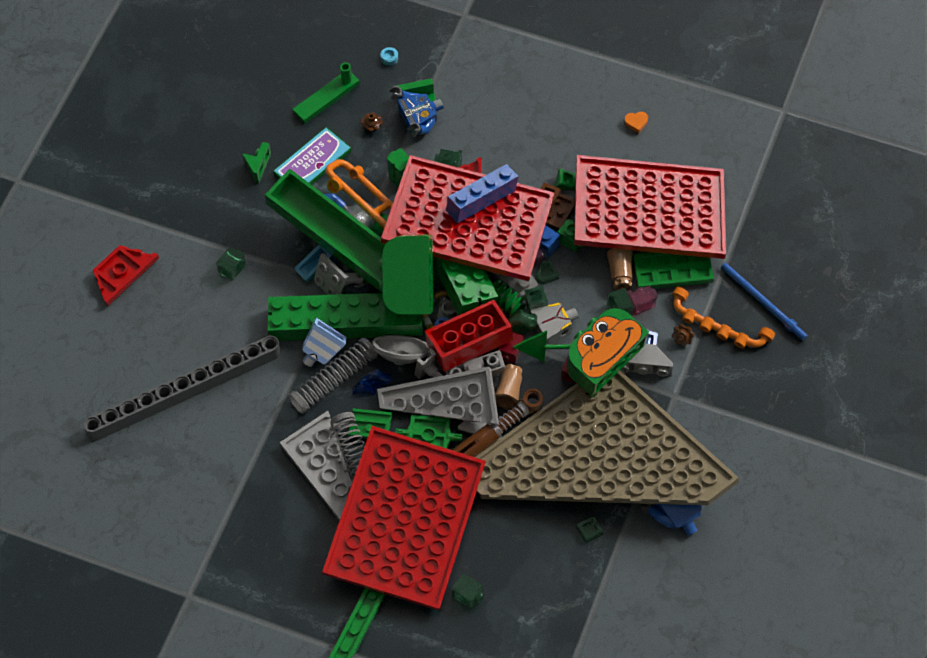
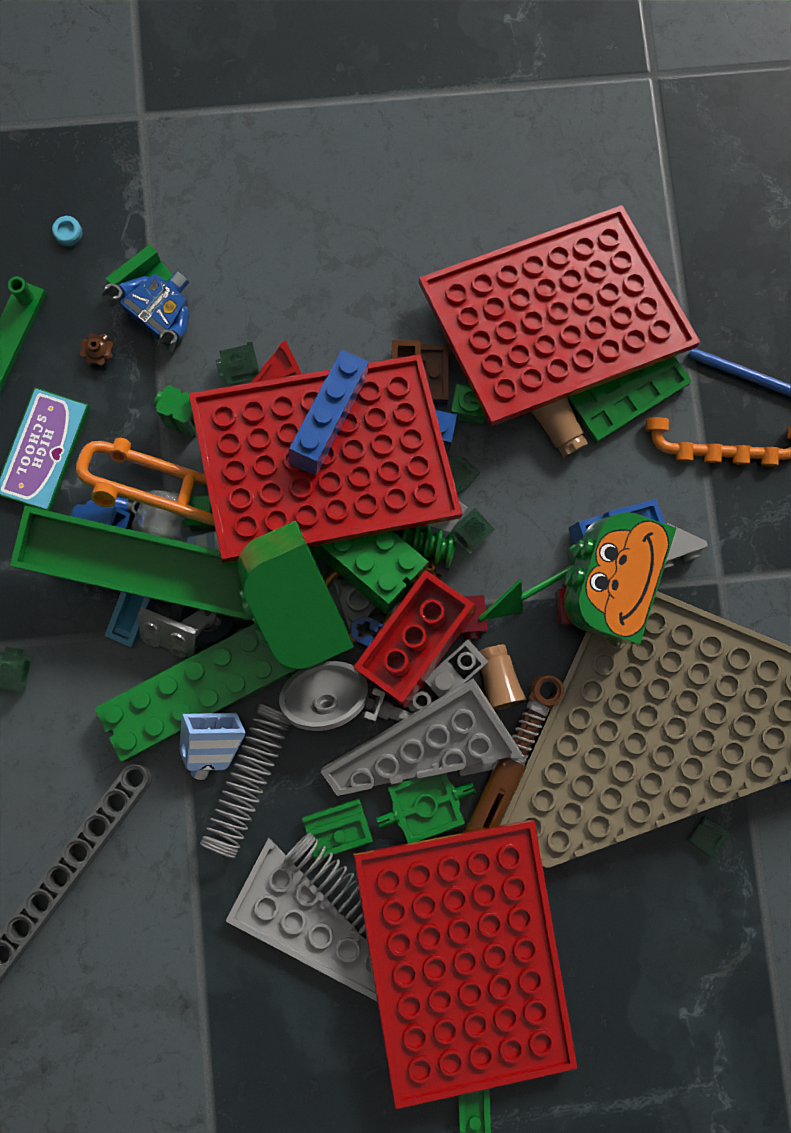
camera: 35 degrees left, 20 degrees up
clear blue slope [352,368,391,395] -> none
clear green brick [452,573,485,609] -> none
clear green piece [507,308,538,336] -> none
light grey torso [530,303,579,345] -> none
green slope [554,169,575,190] -> none
clear green brick [607,288,634,316] -> none
orange tile [624,112,648,133] -> none
clear pink brick [626,286,658,315] -> none
reddish brown plant [671,324,694,347] -> none

